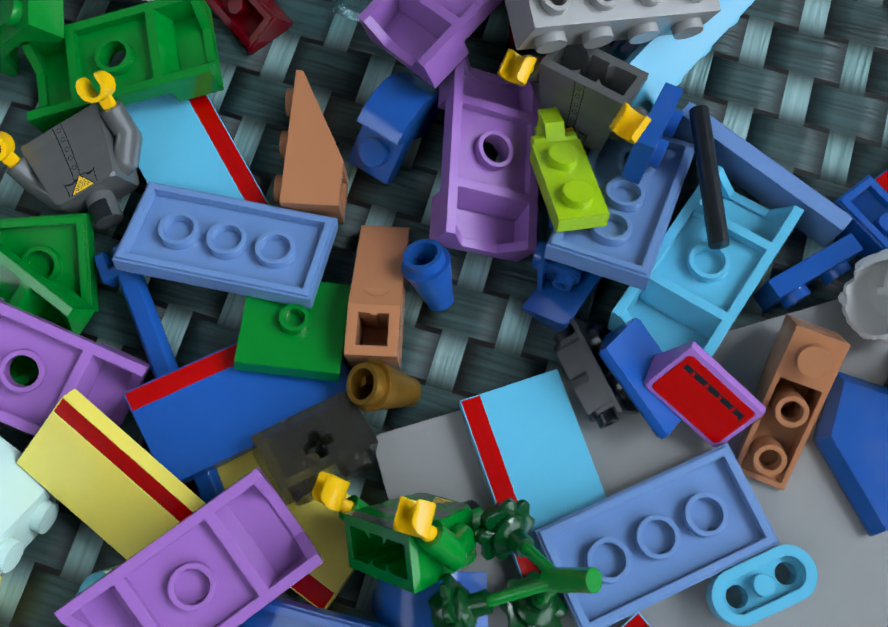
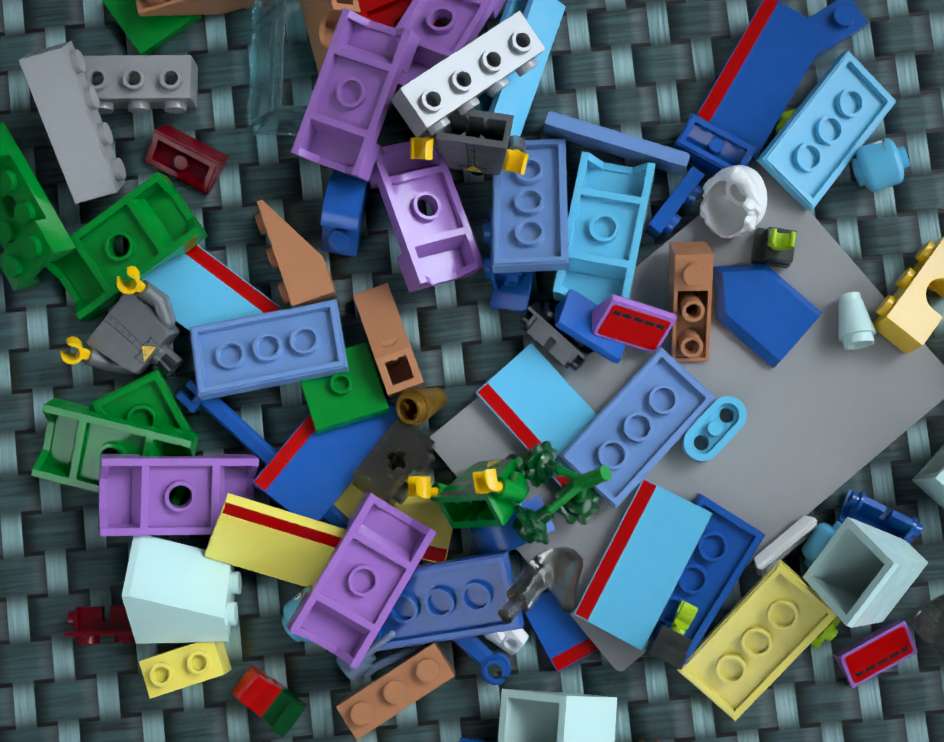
camera: 25 degrees left, 10 degrees up
blue cone [401,239,454,311] -> none
lime hinge [529,107,610,233] -> none
blue plate [620,82,684,184] -> none
black bar [689,105,730,249] -> none

